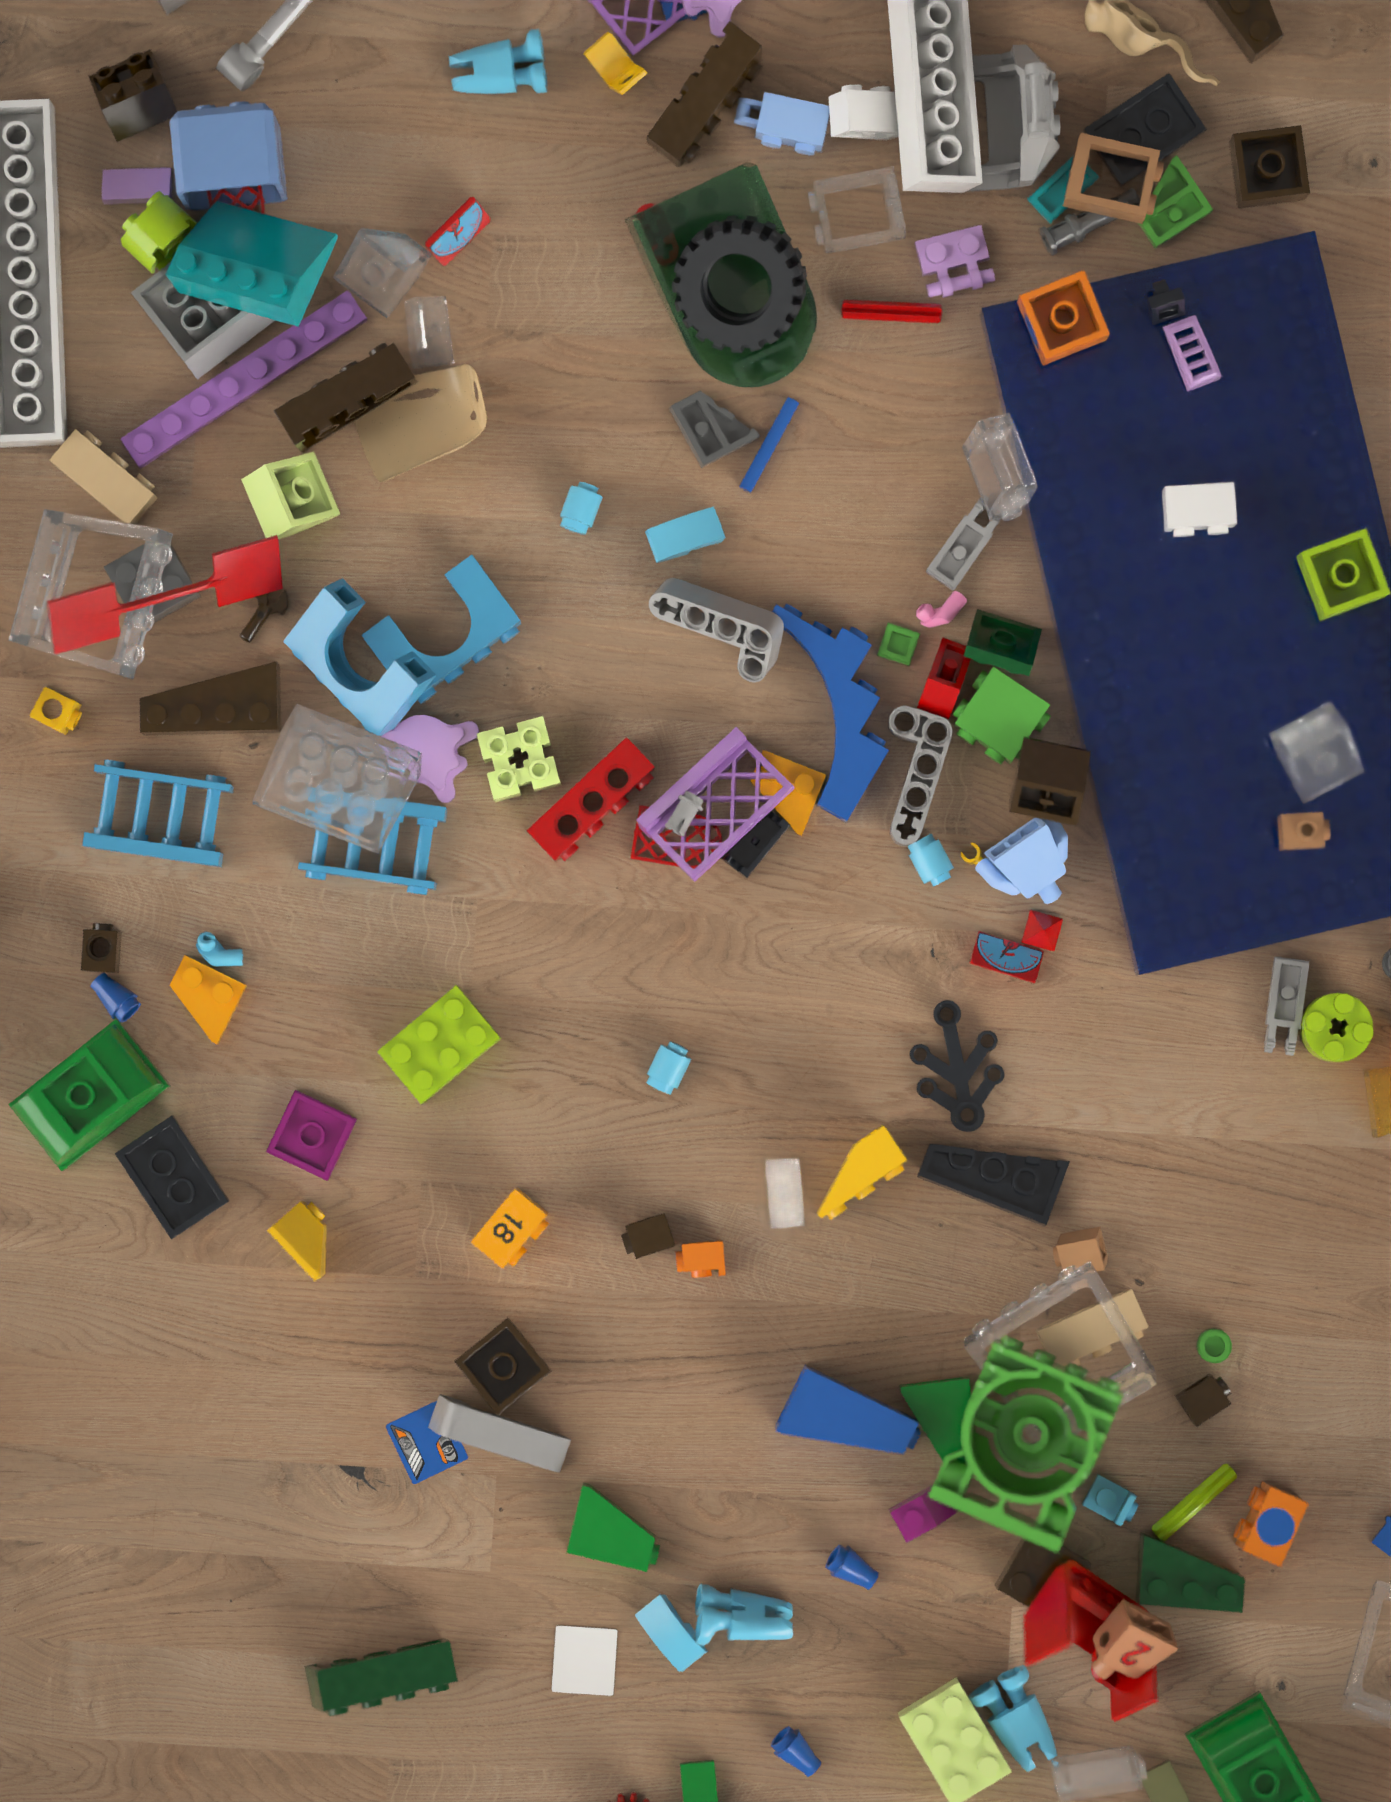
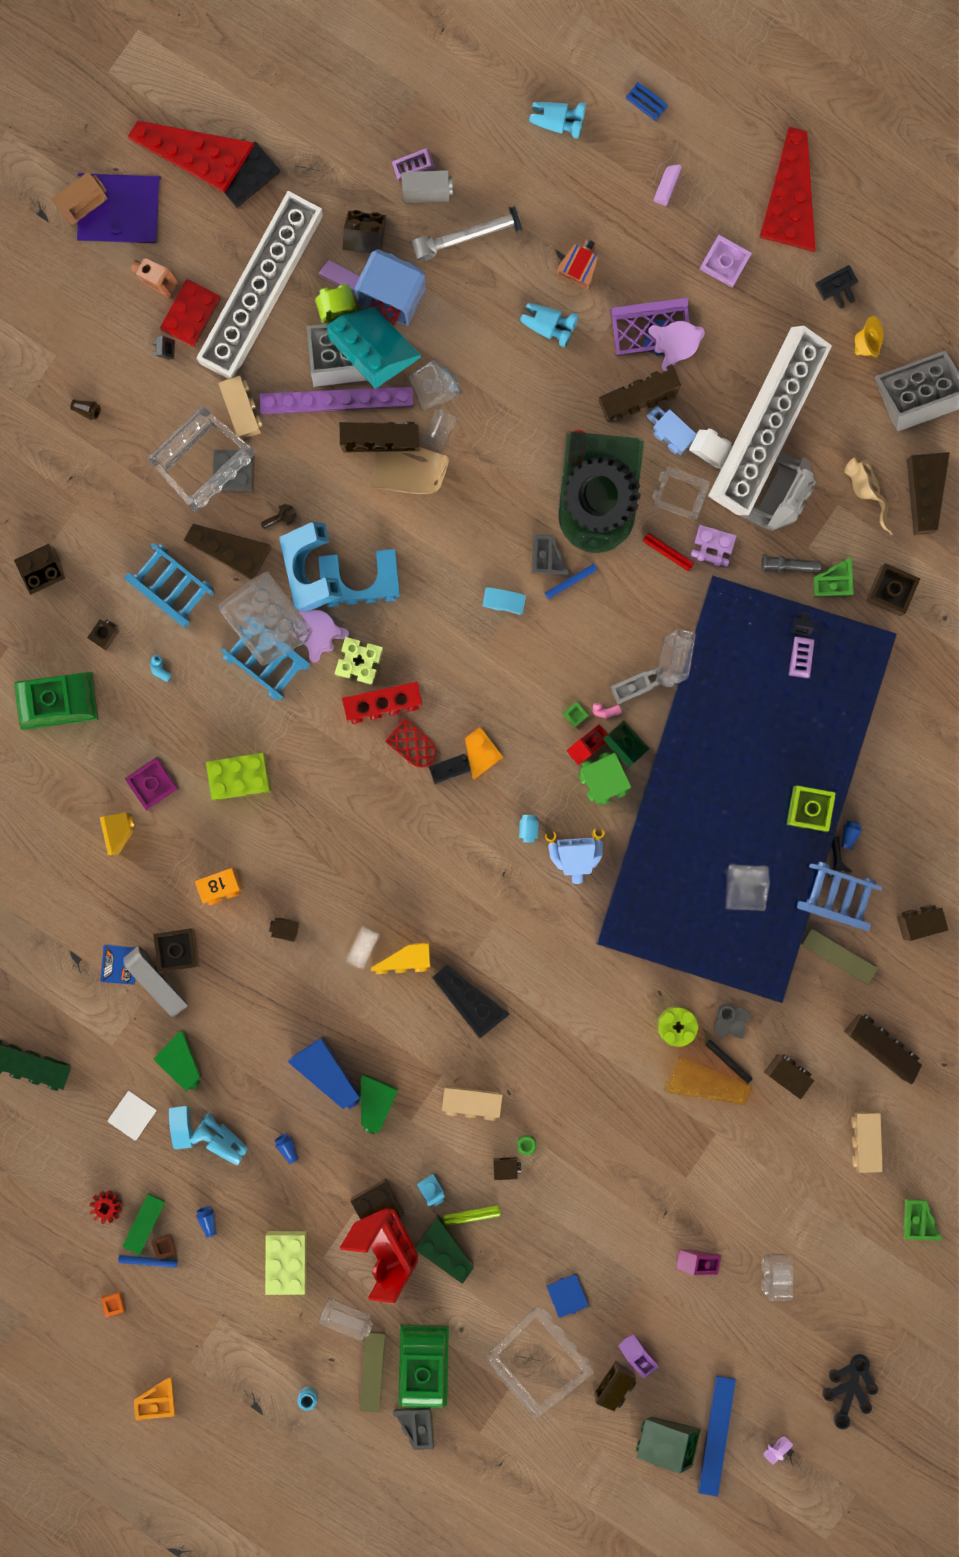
camera: 25 degrees right, 0 degrees up
yellow bracket [30,687,82,735] -> none
red hinge [47,535,283,655] -> none
blue cone [90,972,141,1023] -> none
black plate [115,1115,229,1239] -> none
light orange wing [169,955,247,1044] -> none
yellowish green slope [241,452,340,539] -> none
slope [425,197,491,266] -> none
medium azure brick [560,481,603,535] -> none
yellow bracket [583,32,647,95] -> none
medium lavender fence [636,727,794,882] -> none
medium azure brick [646,1041,692,1095] -> none
light grey beam [649,578,784,683] -> none
light grey pin [665,791,704,837] -> none
orange brick [675,1240,726,1278] -> none
blue arch [772,603,889,823] -> none
light grey beam [888,706,953,847] -> none
magenta slope [889,1485,960,1543] -> none
black plant [909,1000,1005,1132] -> none
bright green brick [928,1335,1125,1552] -> none
clear windscreen [964,1261,1157,1443] -> none
medium azure piece [968,1665,1057,1772] -> none
slope [969,931,1044,984] -> none
dark brown slope [1009,736,1091,826] -> none
orange brick [1017,270,1110,365] -> none
red slope [1021,910,1063,952] -> none
teal tile [1027,155,1100,224] -> none
medium nougat brick [1053,1227,1108,1278] -> none
medium nougat window [1063,133,1164,224] -> none
black plate [1083,73,1207,187] -> none
nougat torso [1092,1600,1178,1679] -> none
white brick [1162,482,1237,537] -> none
orange brick [1233,1481,1309,1567] -> none
light grey hinge [1264,956,1309,1056] -> none
medium nougat brick [1277,812,1330,851] -> none

